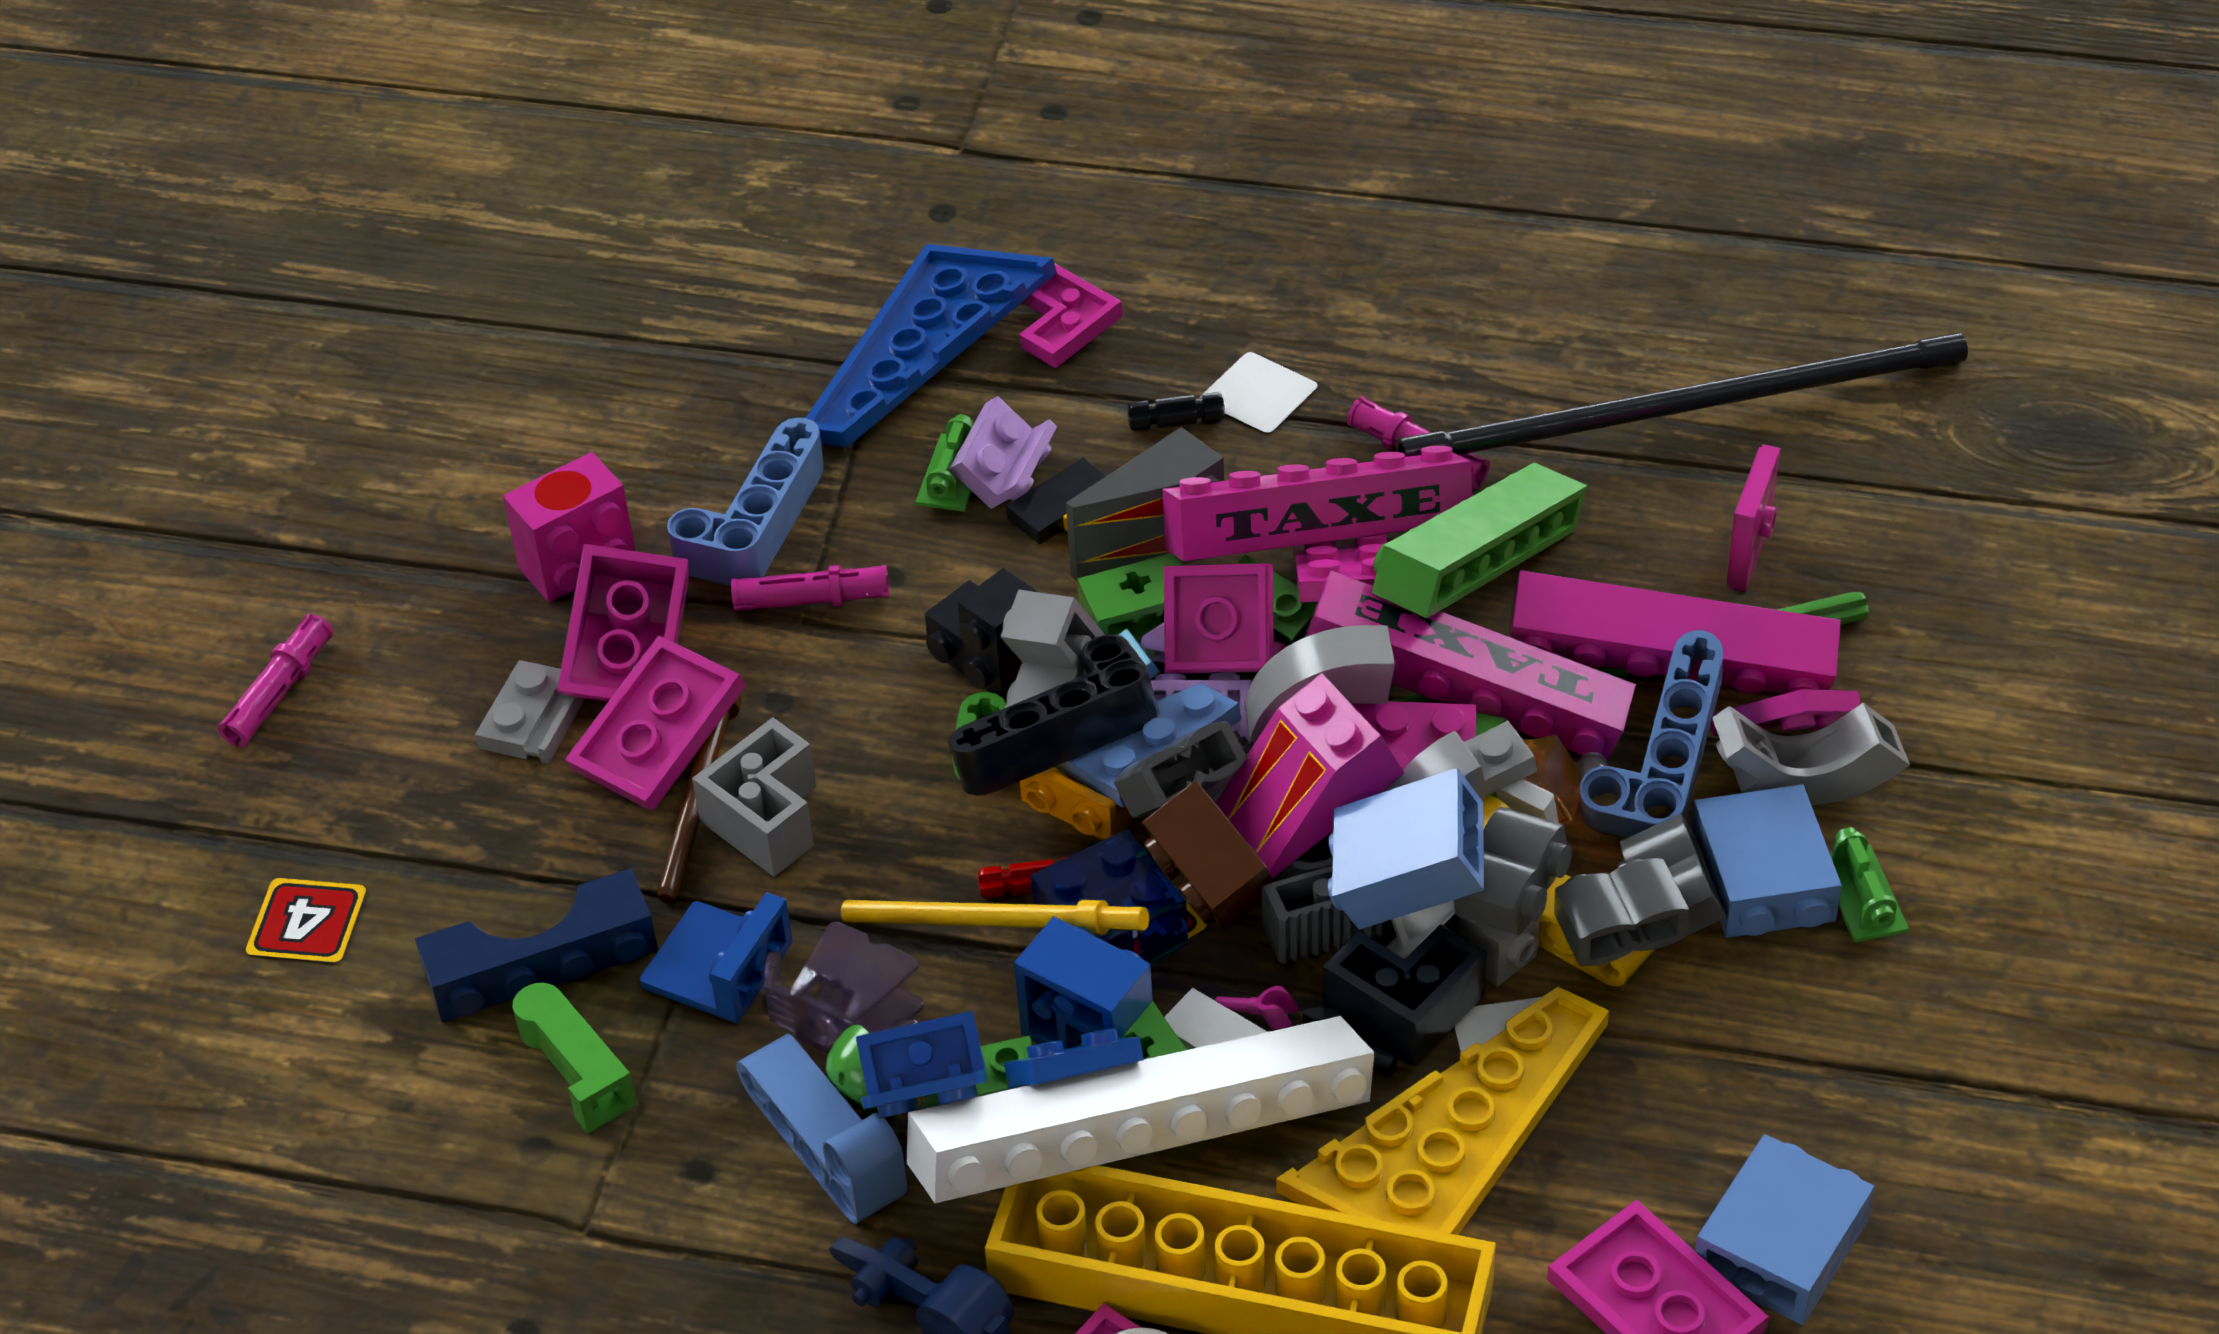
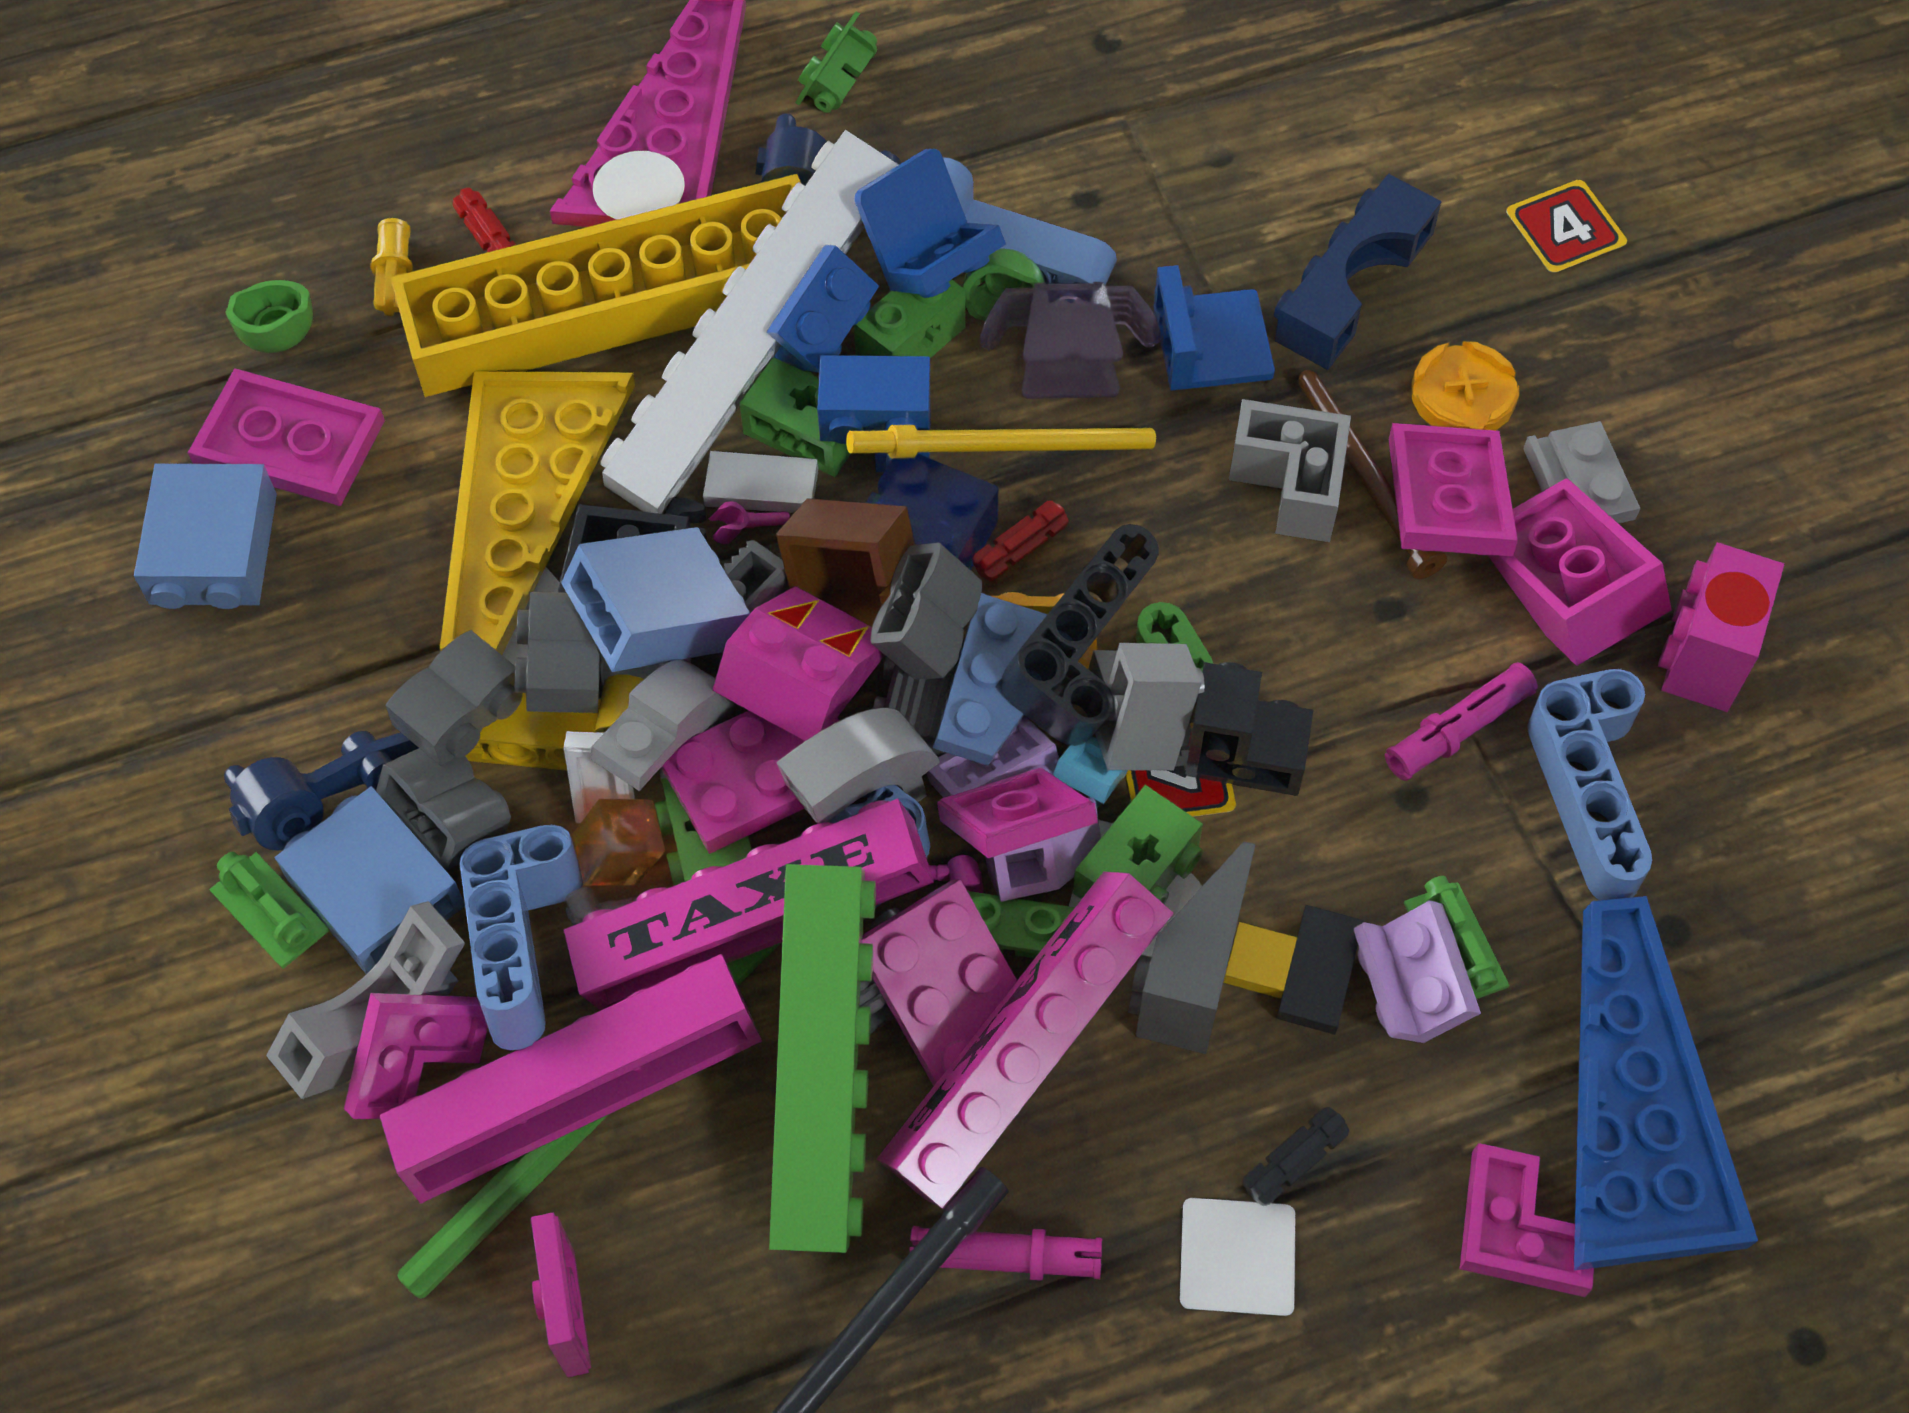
camera: 145 degrees right, 15 degrees up
dark pink pin [217,613,334,748] -> none
bright green leg [512,983,637,1134] -> none
none -> dark blue piece [224,731,419,851]
none -> light orange tile [1412,341,1519,431]

